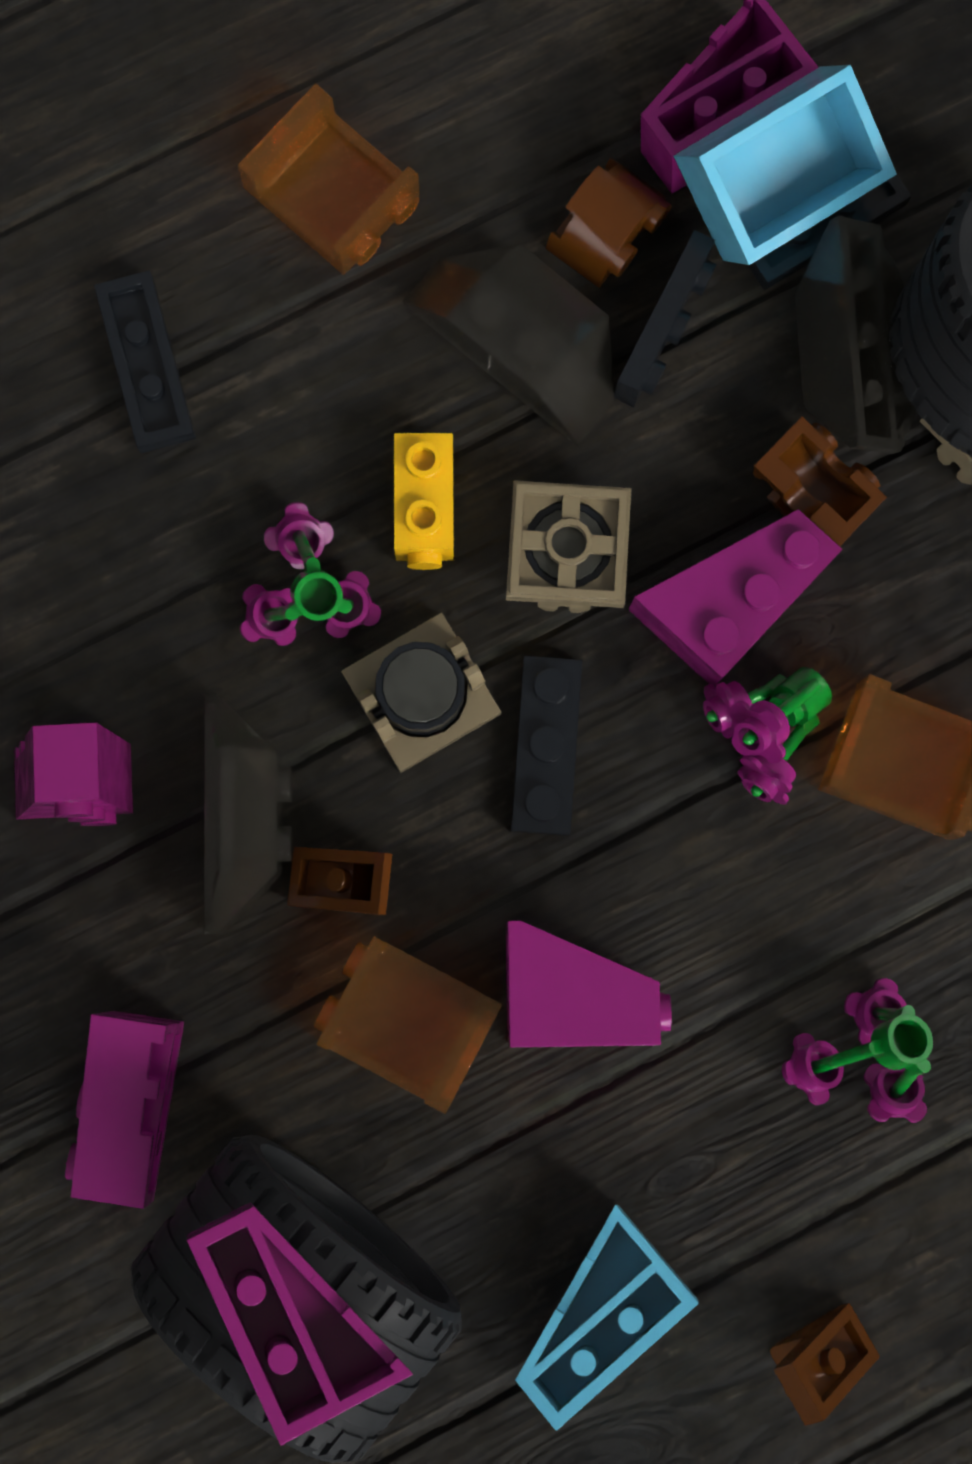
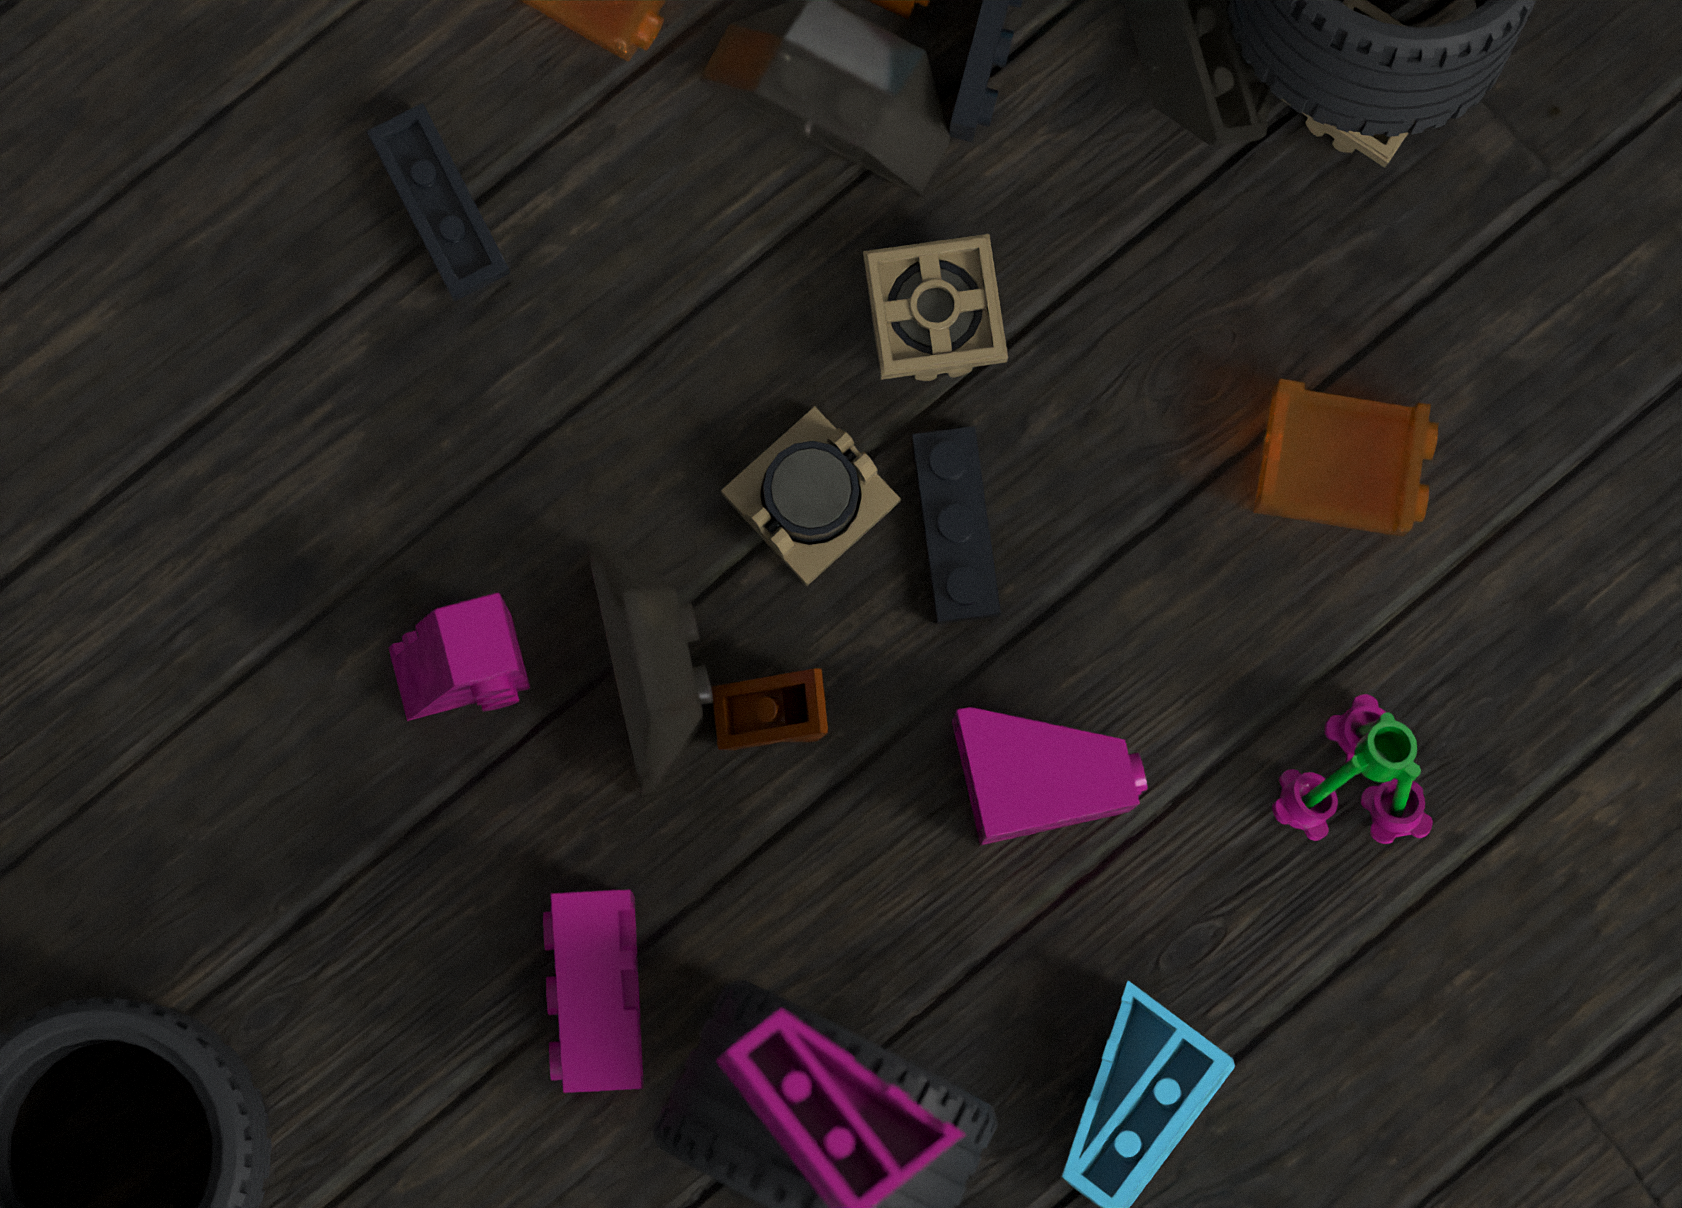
camera: 15 degrees left, 0 degrees up
magenta plant [239,502,381,646] -> none
clear orange panel [313,936,502,1114] -> none
yellow brick [394,433,454,570] -> none
magenta wedge [629,509,842,687] -> none
magenta plant [703,667,832,805] -> none
reddish brown cylinder [753,416,887,546] -> none
reddish brown slope [770,1303,880,1426] -> none

